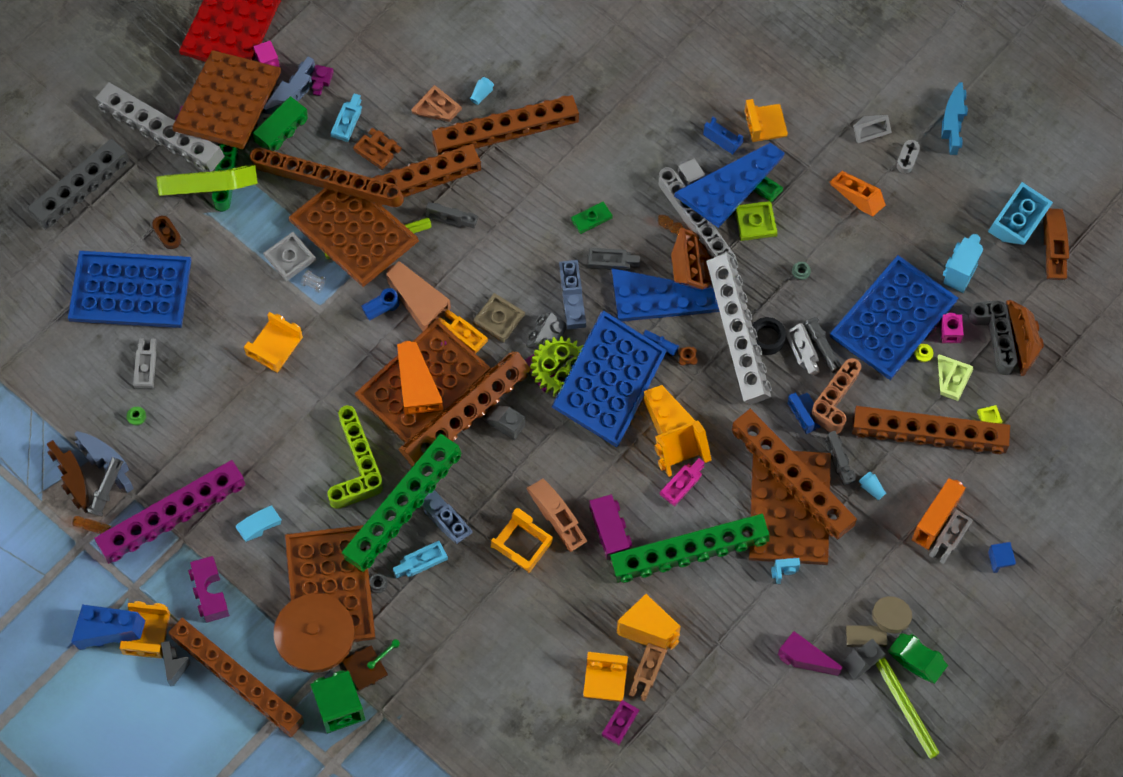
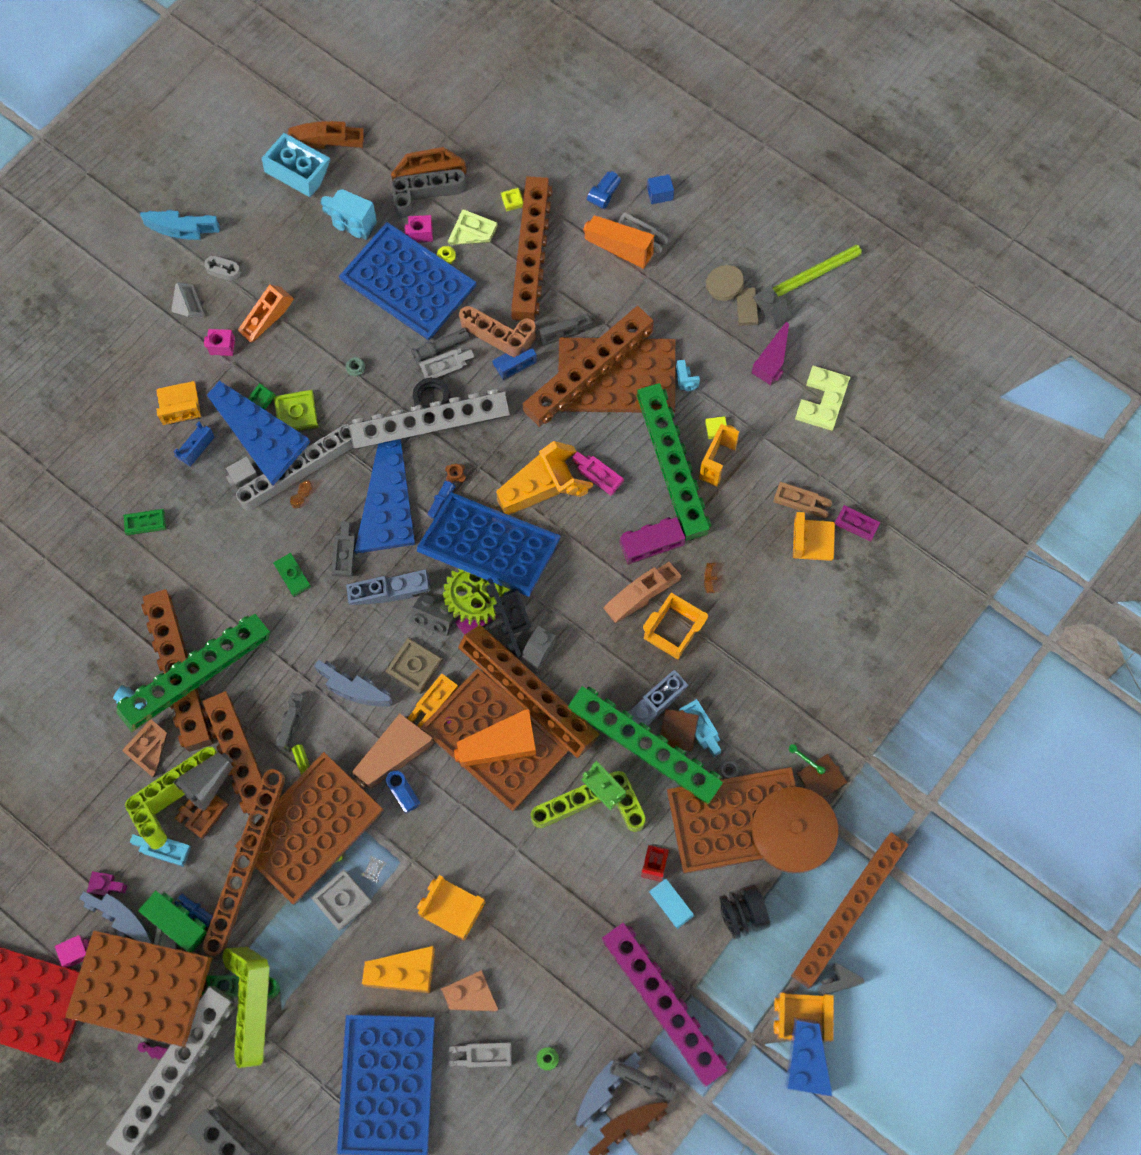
camera: 90 degrees left, 5 degrees up
clear orange axle [72,516,111,534] -> none
reddish brown plate [152,216,181,249] -> none
magenta arch [188,556,230,623] -> none
green slope [310,671,365,734] -> none
light orange slope [617,594,681,650] -> none
dark orange wedge [671,227,713,289] -> none
medium azure cone [859,471,887,500] -> none
green brick [888,633,948,684] -> none
none -> green brick [116,614,270,732]
none -> green plate [123,509,166,536]
none -> lime beam [125,746,217,849]
none -> dark grey cone [173,753,233,812]
none -> blue axle [174,894,213,927]
none -> dark pink brick [204,329,235,356]
none -> sand blue slope [314,660,393,707]
none -> light orange wedge [362,946,435,993]
none -> nougat wing [441,971,498,1012]
none -> black bracket [486,578,532,657]
none -> bright green hinge [581,761,626,811]
none -> blue piece [587,171,621,209]
none -> red slope [641,845,669,882]
none -> reddish brown piece [660,709,699,751]
none -> light orange panel [699,424,739,487]
none -> clear orange piece [704,563,717,593]
none -> neon yellow tile [705,416,726,439]
none -> black wheel [719,884,771,940]
none -> yellowish green plate [795,366,850,431]

